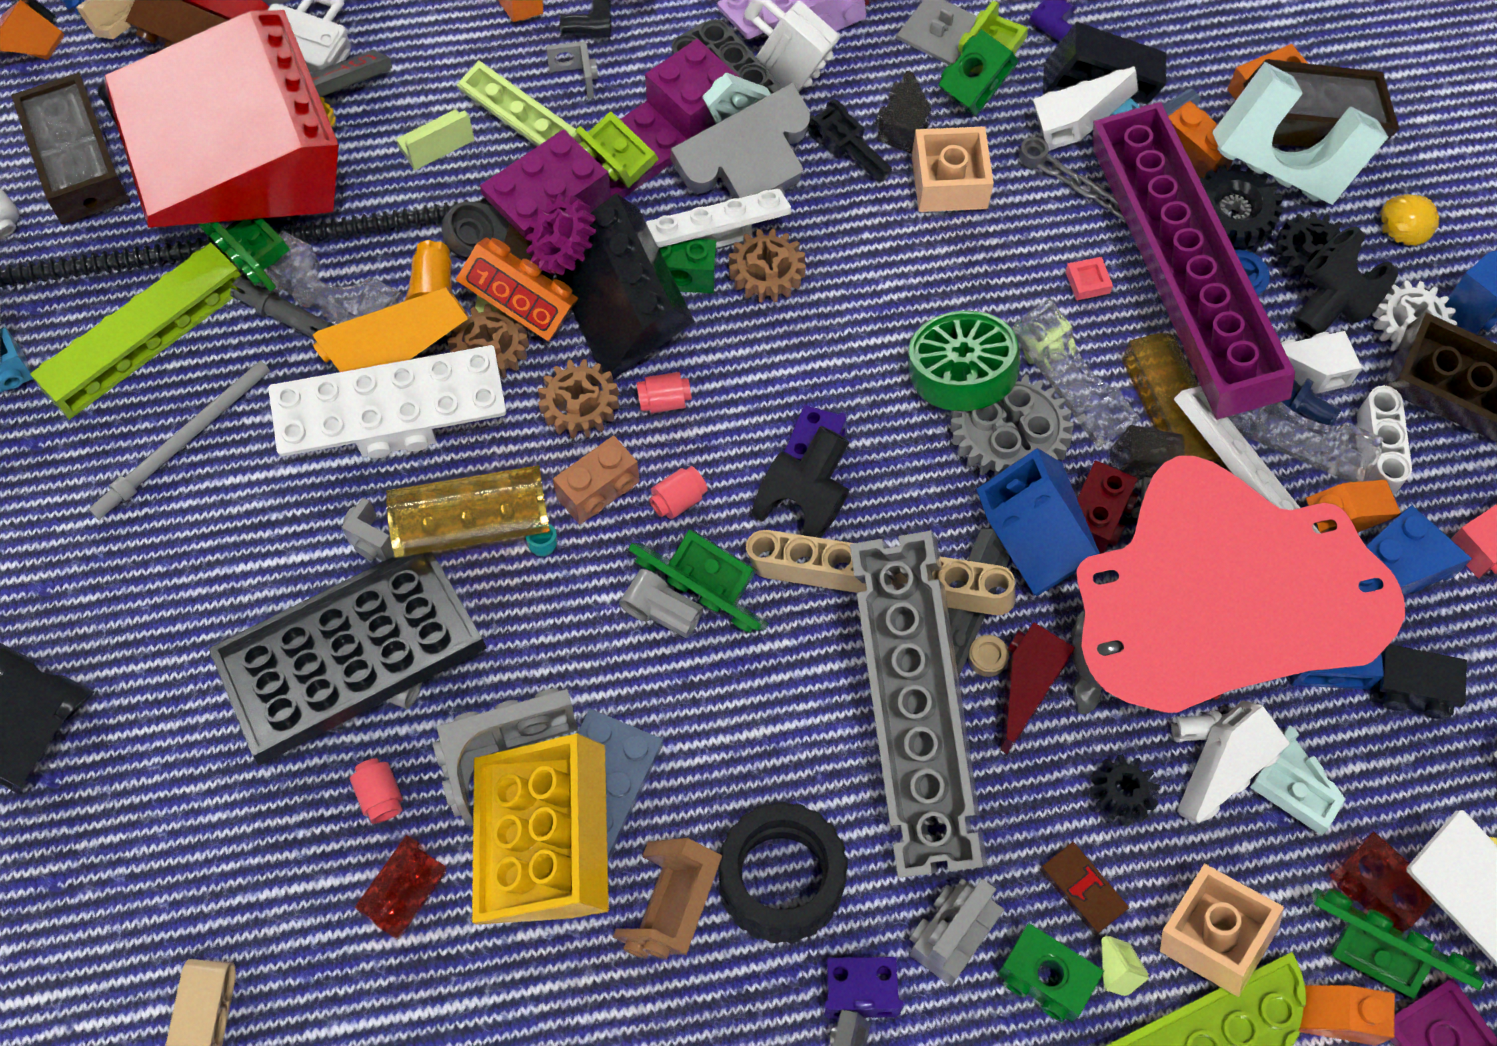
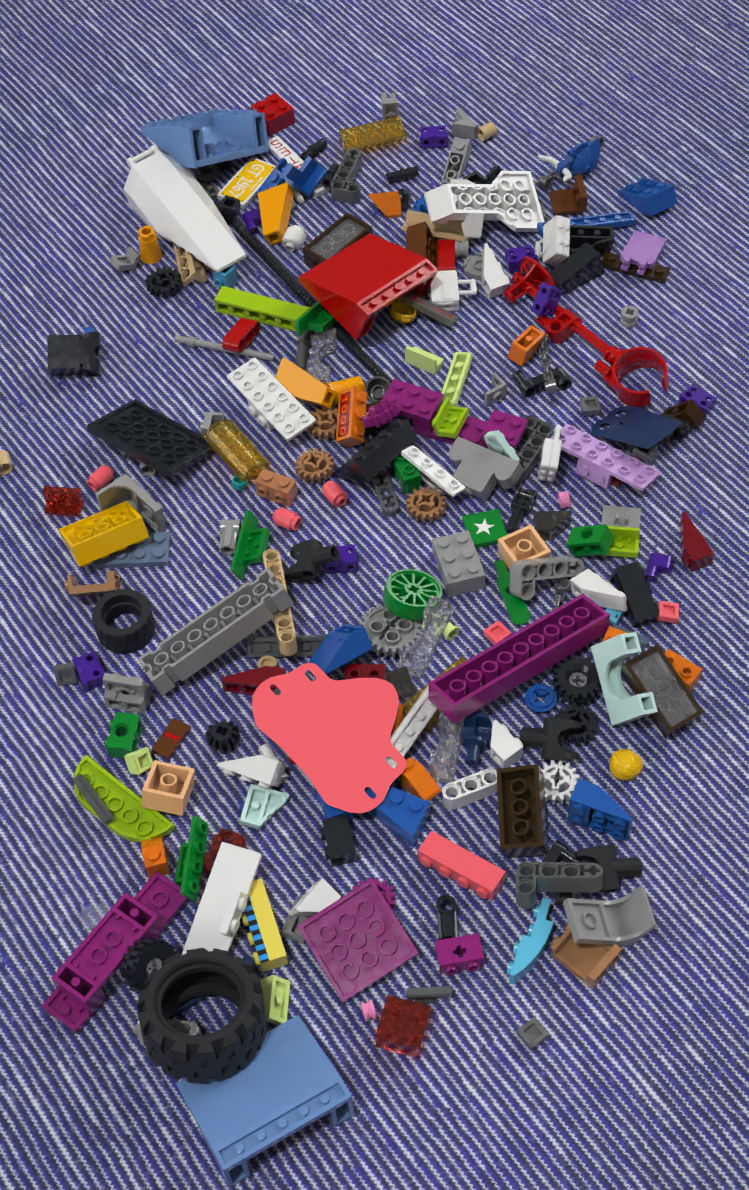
camera: 70 degrees right, 10 degrees down
none -> red beam [222,317,260,353]
none -> dark grey beam [372,471,399,517]
none -> light grey brick [432,530,485,597]
none -> green tile [462,509,507,548]
none -> green piece [494,560,530,626]
none -> light grey beam [509,555,584,600]
none -> bright pink axle [558,491,571,509]
none -> coral plate [657,601,679,624]

